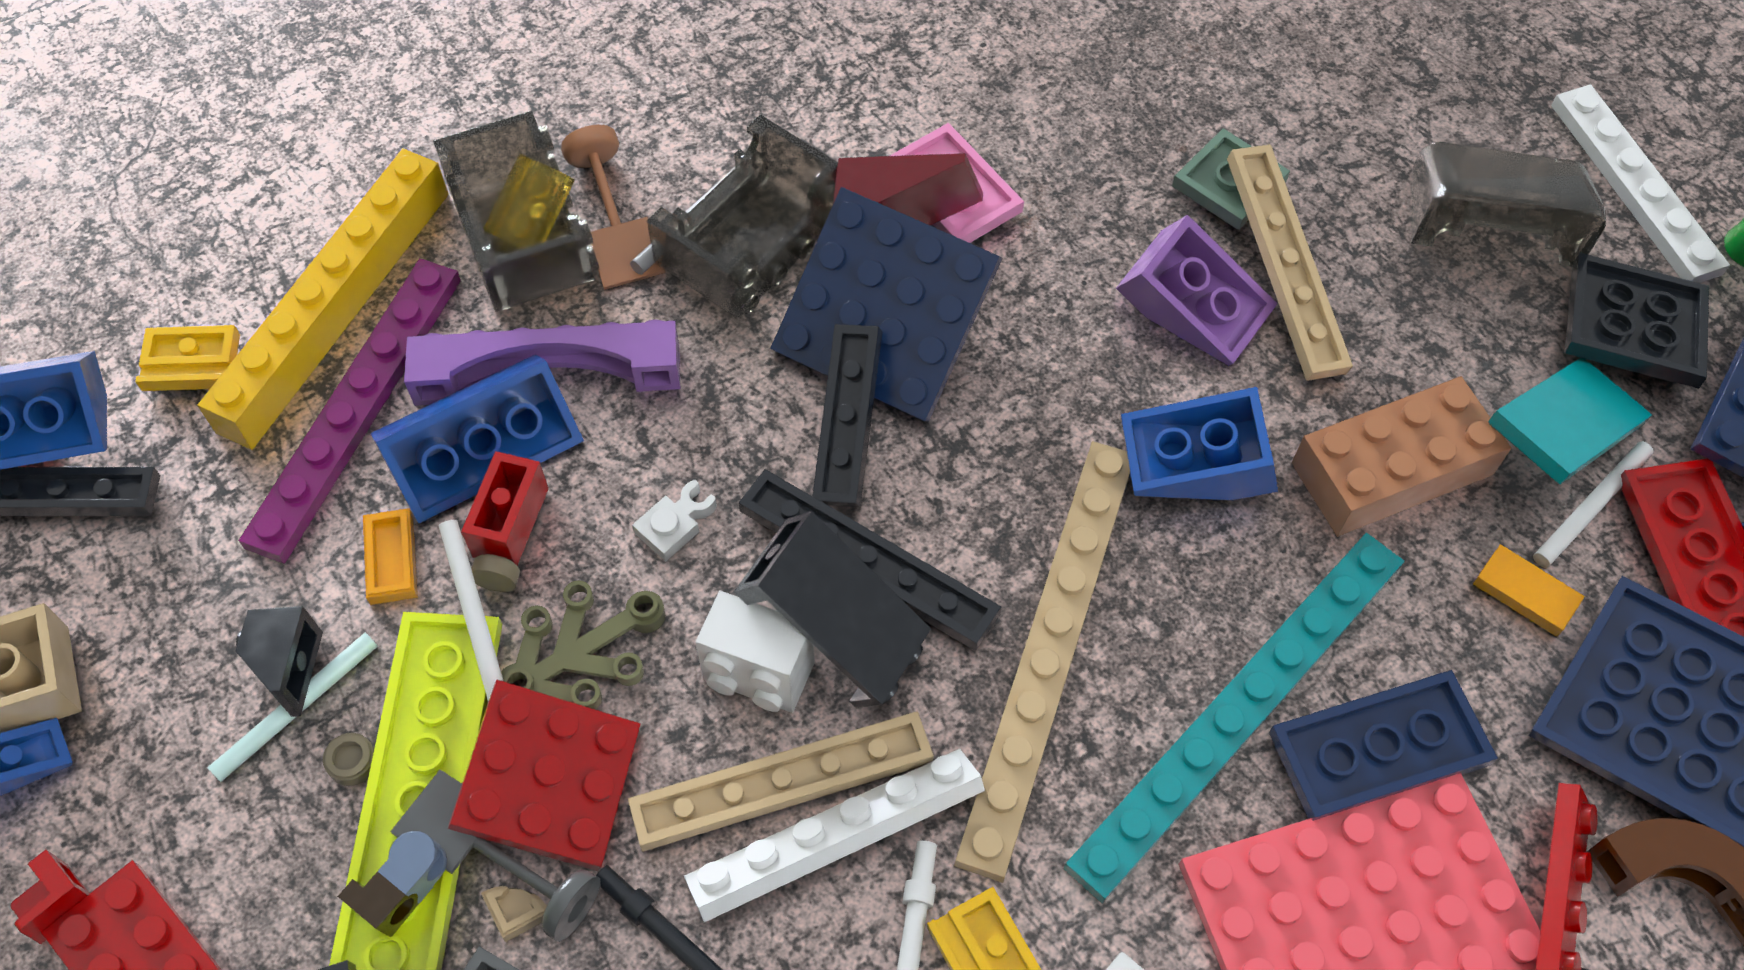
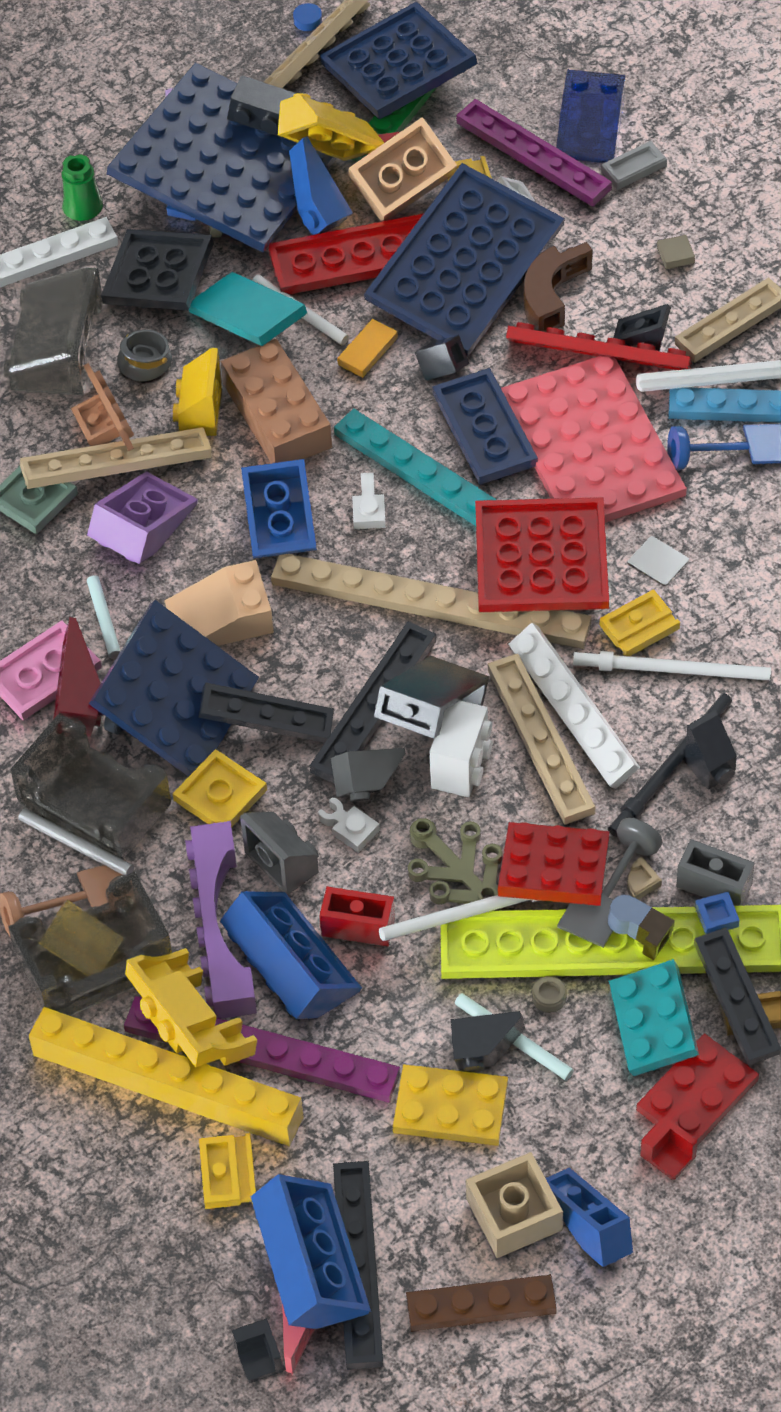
camera: 90 degrees left, 5 degrees down
light orange tile [363,508,418,605] -> none
dark tan tile [471,554,520,592] -> none
none -> nougat bracket [71,363,134,451]
none -> light aqua bar [87,575,121,659]
none -> dark grey piece [117,329,172,381]
none -> yellow bracket [125,948,257,1067]
none -> light nougat slope [164,560,274,646]
none -> yellow plate [172,749,267,828]
none -> yellow slope [173,348,222,436]
none -> dark grey slope [240,812,319,895]
none -> dark grey slope [331,748,406,802]
none -> white plate [352,473,386,529]
none -> yellow plate [393,1064,508,1146]
none -> black panel [415,335,470,380]
none -> red plate [475,497,609,612]
none -> teal plate [609,959,699,1077]

